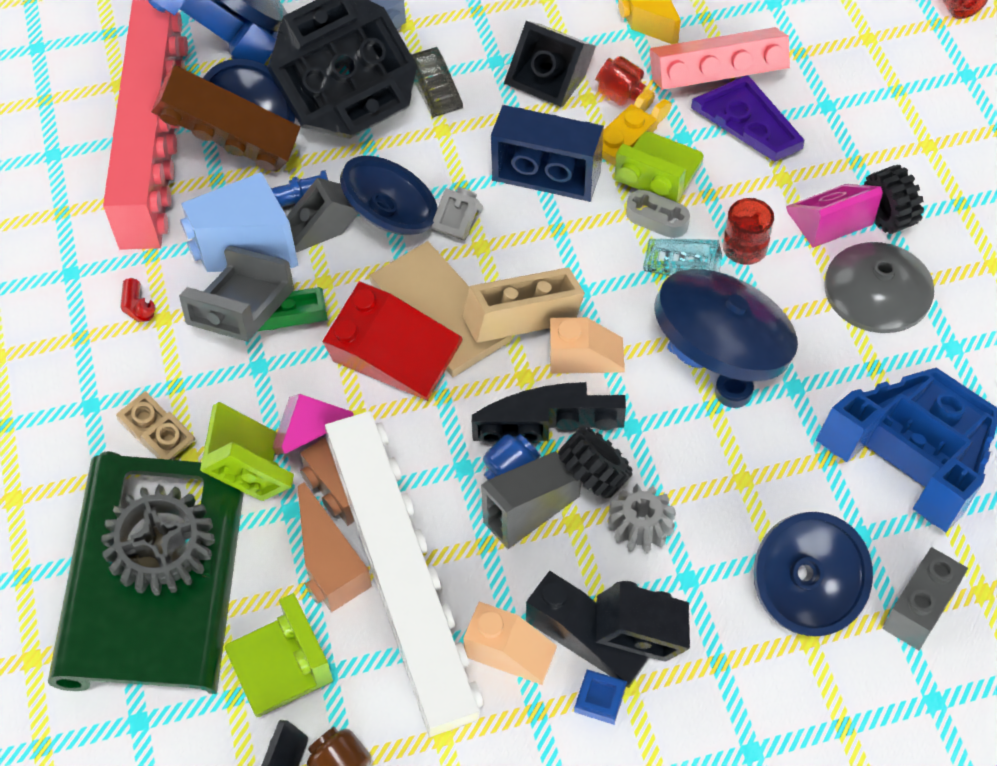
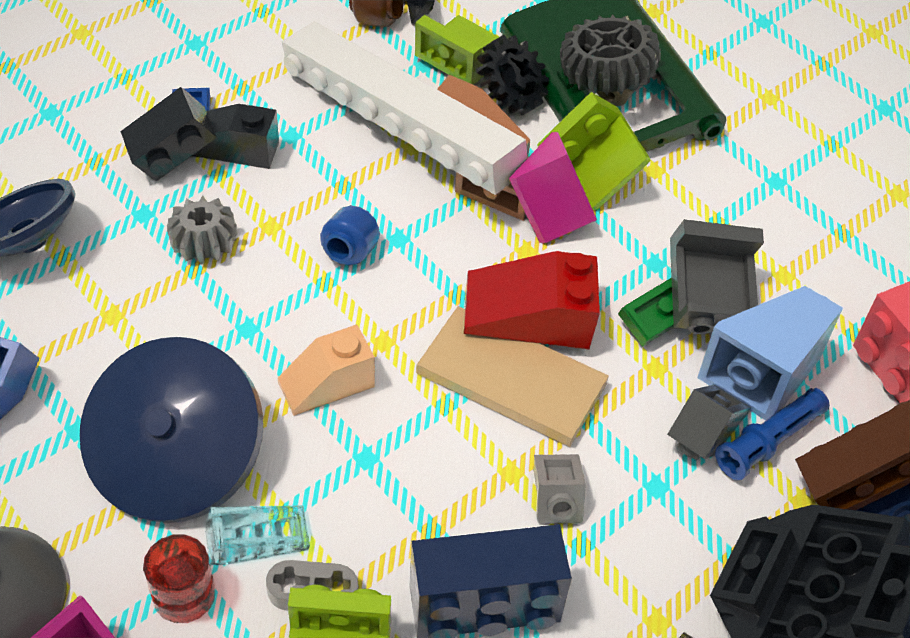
camera: 150 degrees right, 5 degrees down
tan slope [116,391,195,460] -> none
red arm [120,278,156,322] -> none
dark blue dish [340,156,438,235] -> none
tan brick [462,267,585,343] -> none
light nougat slope [463,601,557,685] -> none
black slope [471,382,626,444] -> none
dark grey slope [481,451,581,549] -> none
black tyre [558,426,633,499] -> none
none -> black gear [476,35,549,116]

